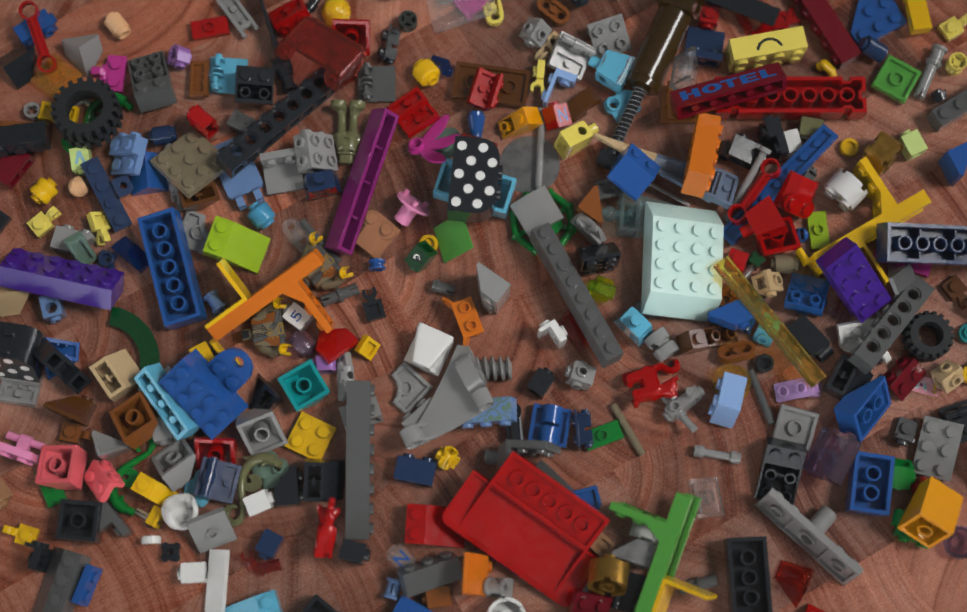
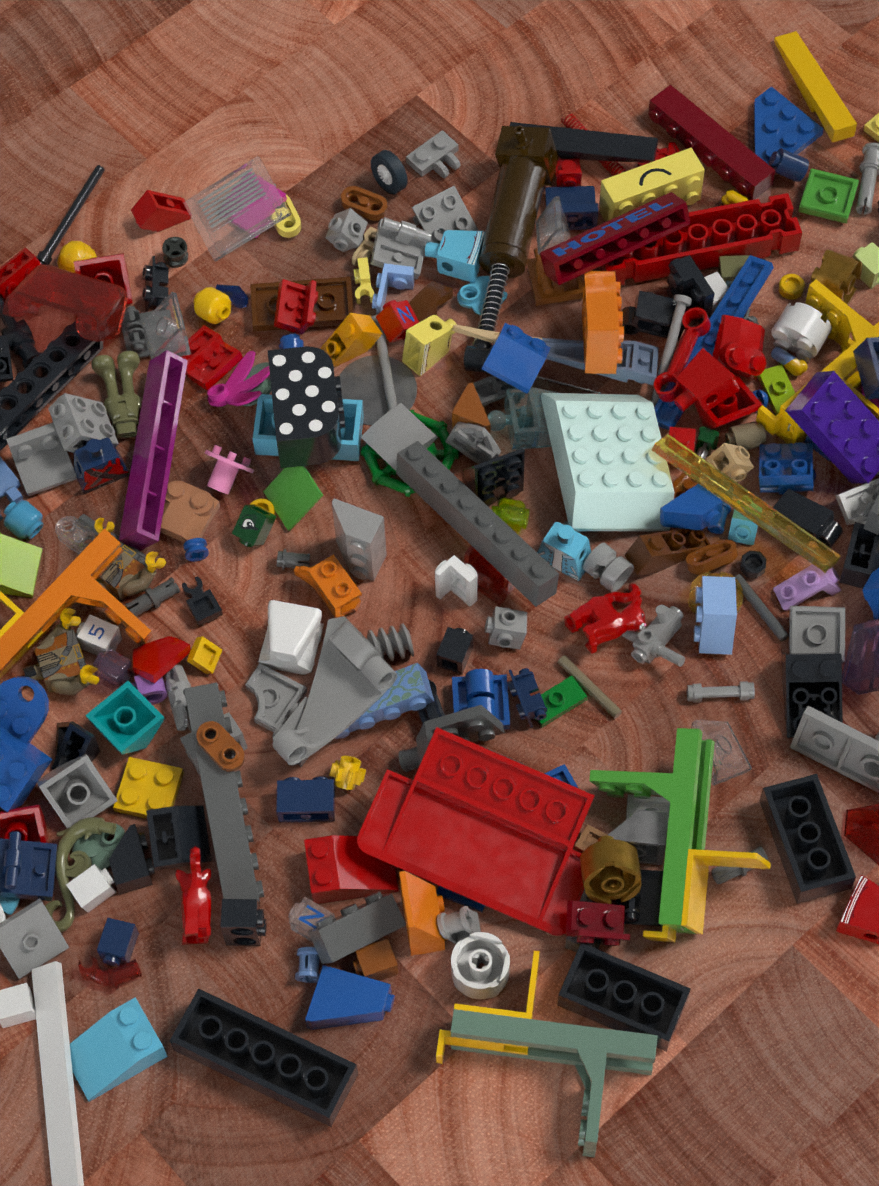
camera: 10 degrees left, 15 degrees down
none -> clear slope [142,292,191,360]
none -> dark orange plate [197,721,245,772]
none -> arm [771,347,808,376]

